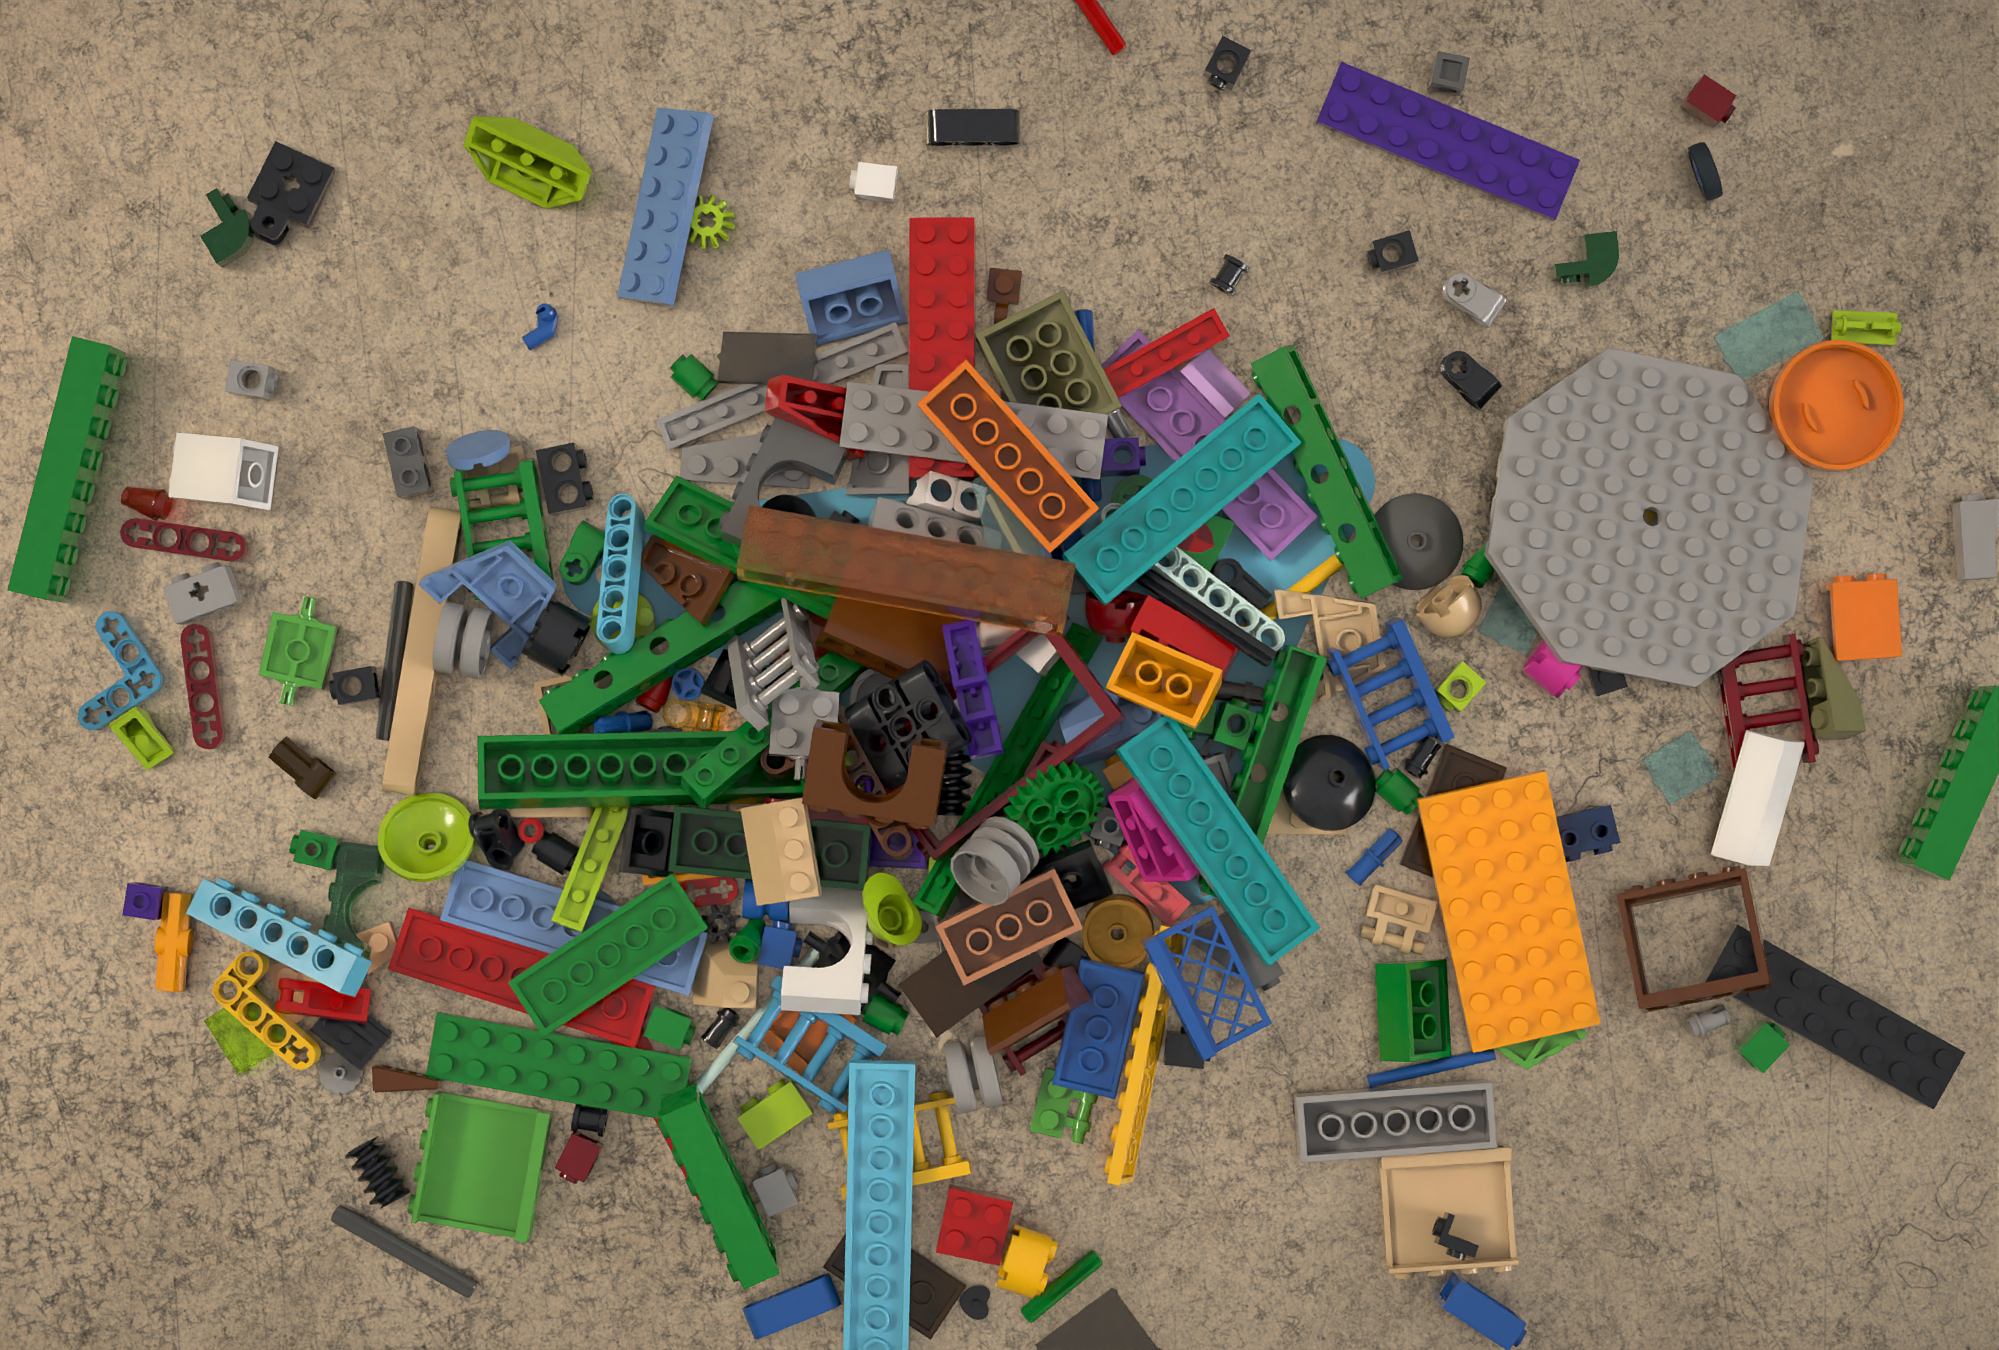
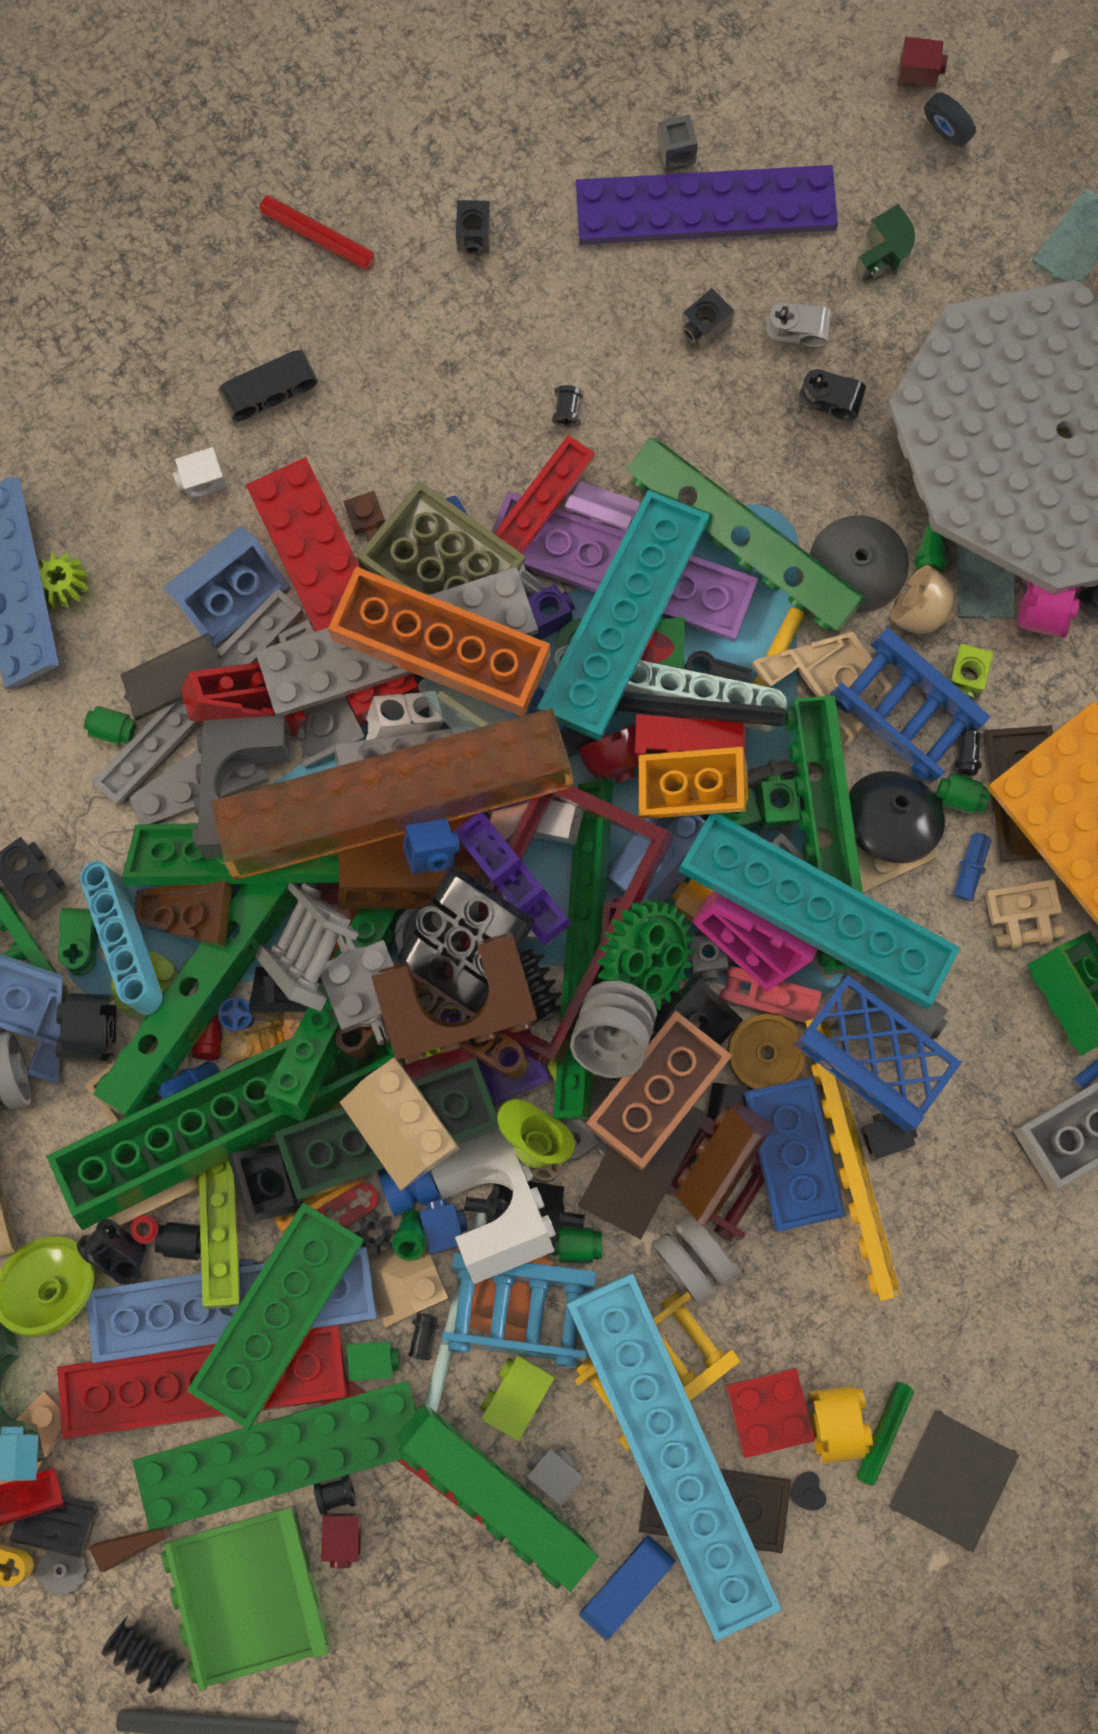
camera: 20 degrees left, 10 degrees down
bright green plate [1030,1067,1098,1144] -> none
none -> blue brick [403,819,460,874]

